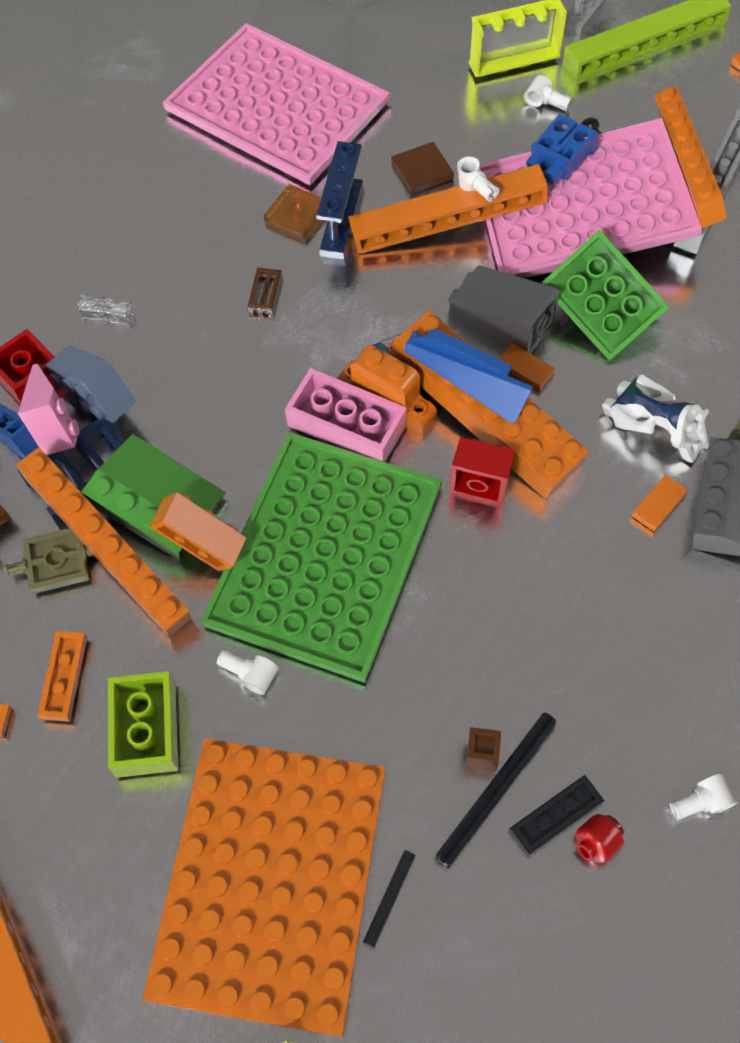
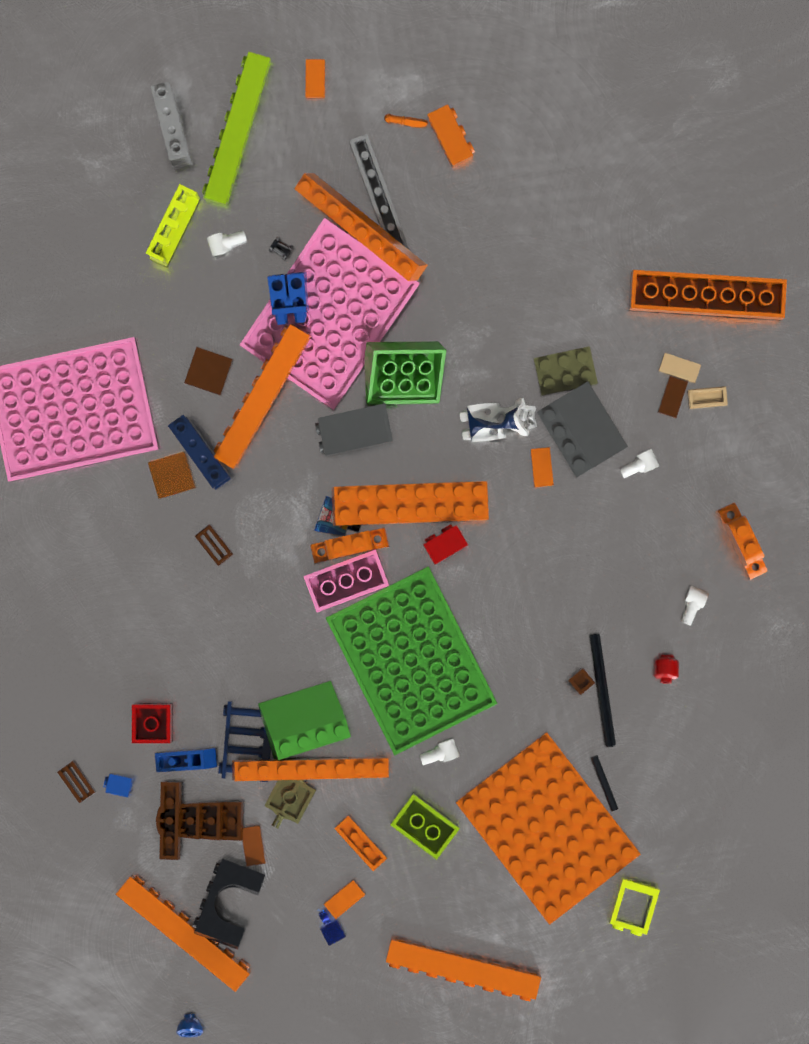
camera: 45 degrees left, 25 degrees up
bright pink slope [18,364,80,455] -> none
sand blue brick [45,345,137,423] -> none
clear pin [77,295,131,318] -> none
orange brick [149,492,246,571] -> none
wedge [404,329,533,424] -> none
white pin [457,156,499,202] -> none
orange tile [498,343,555,391] -> none
black tile [509,775,605,857] -> none

